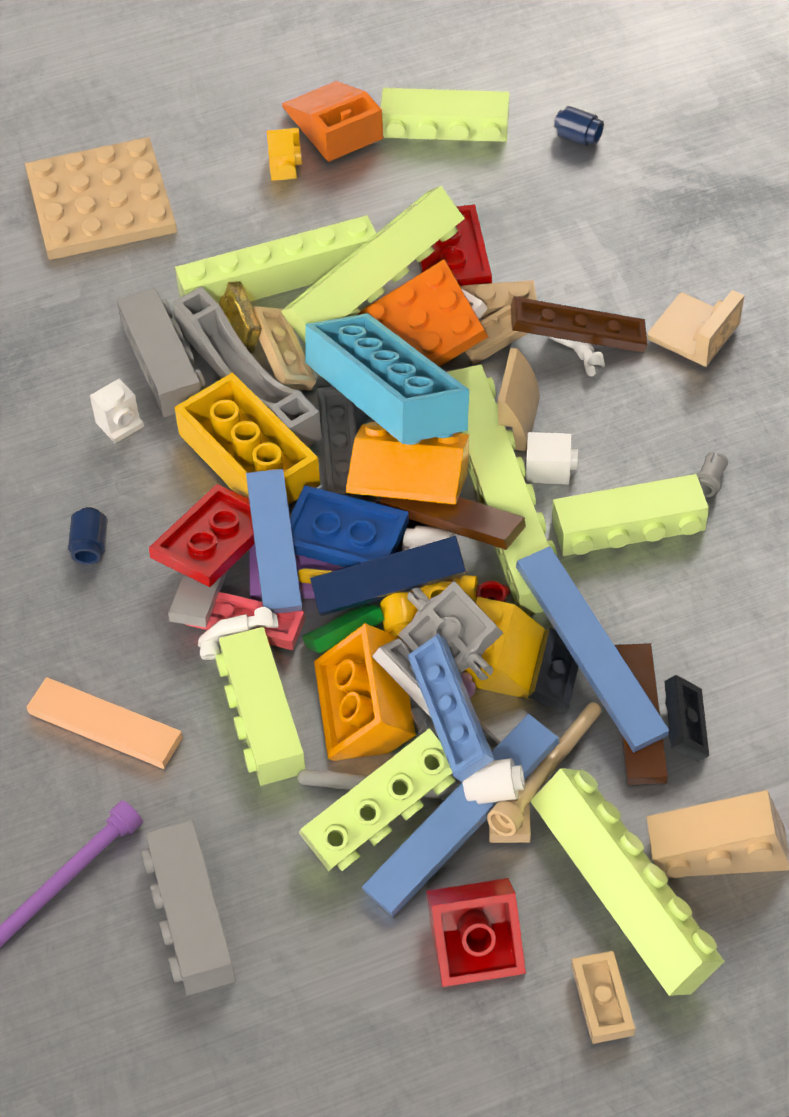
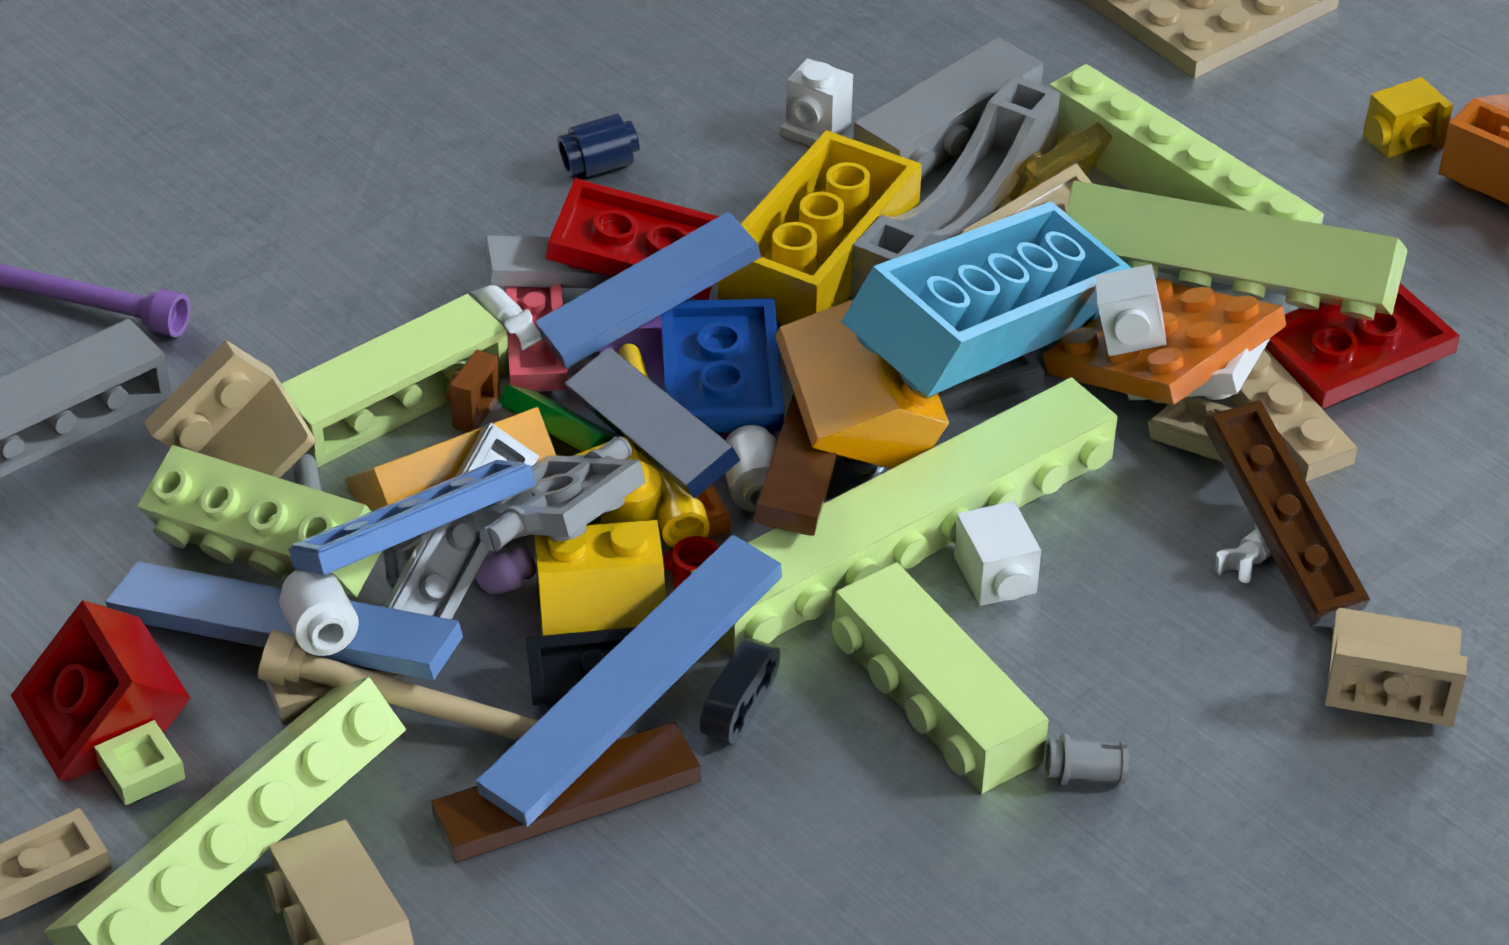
camera: 65 degrees right, 10 degrees down
light nougat tile [27,677,183,769] -> none
tan slope [497,348,540,451] -> none
black plate [664,675,710,762] -> none
none -> yellowish green plate [94,720,186,806]
none -> tan bracket [144,340,315,478]
none -> dark orange plate [446,349,500,432]
none -> black beam [700,637,780,744]
none -> white brick [1095,264,1167,356]

